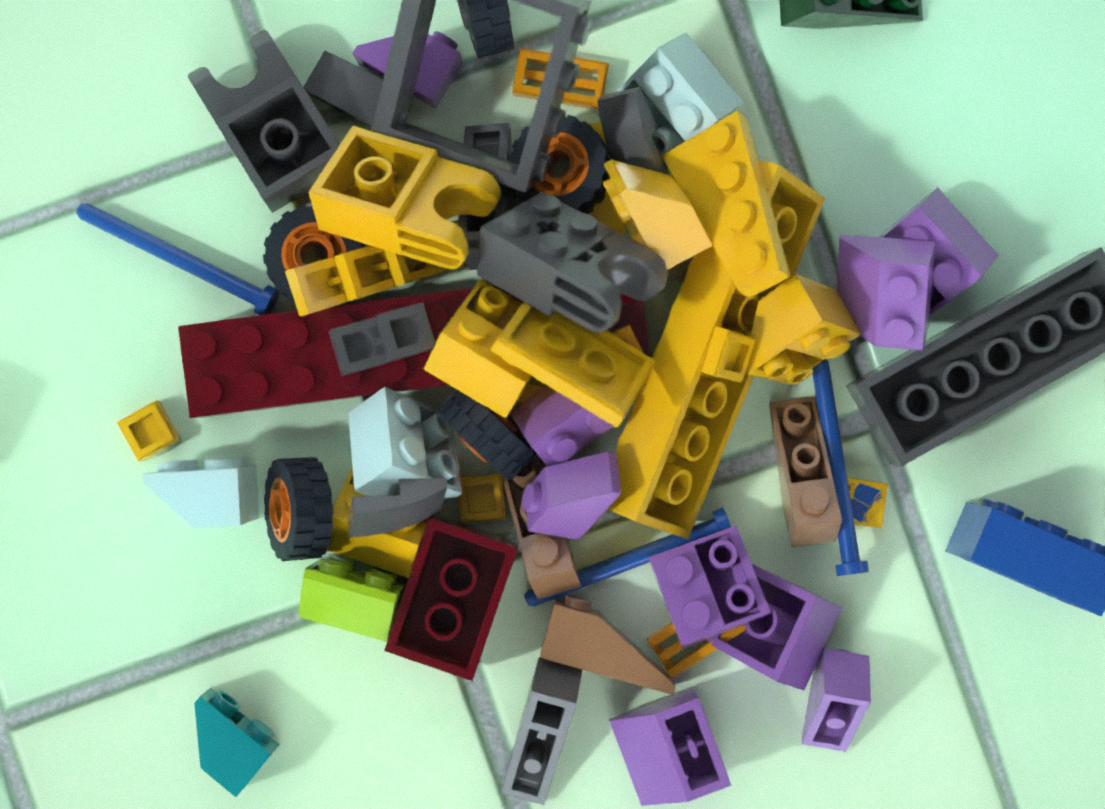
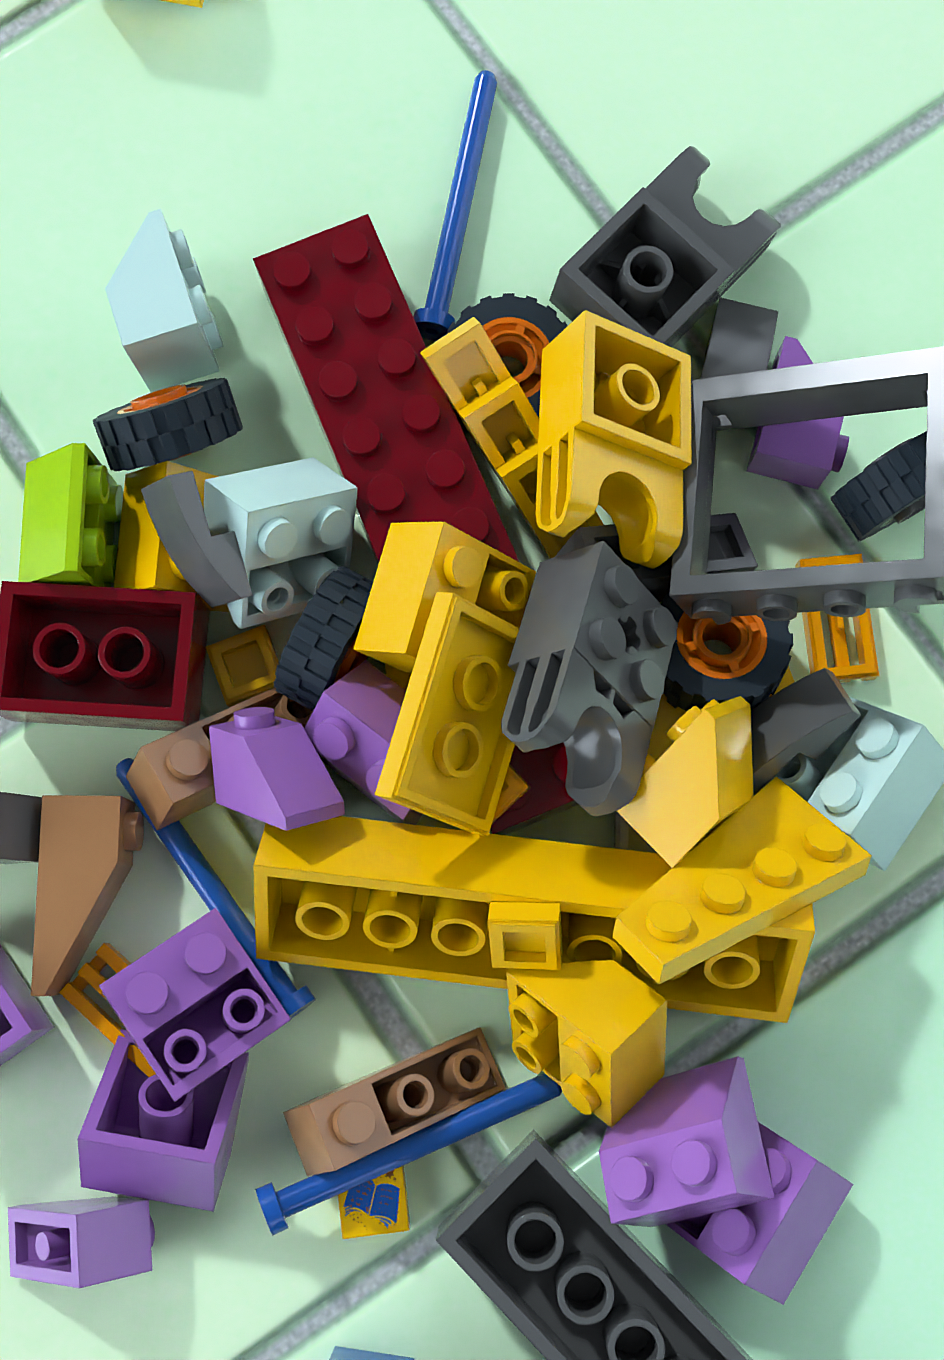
camera: 75 degrees right, 10 degrees down
yellow tile [116,400,182,462] -> none
dark grey slope [329,302,435,377] -> none

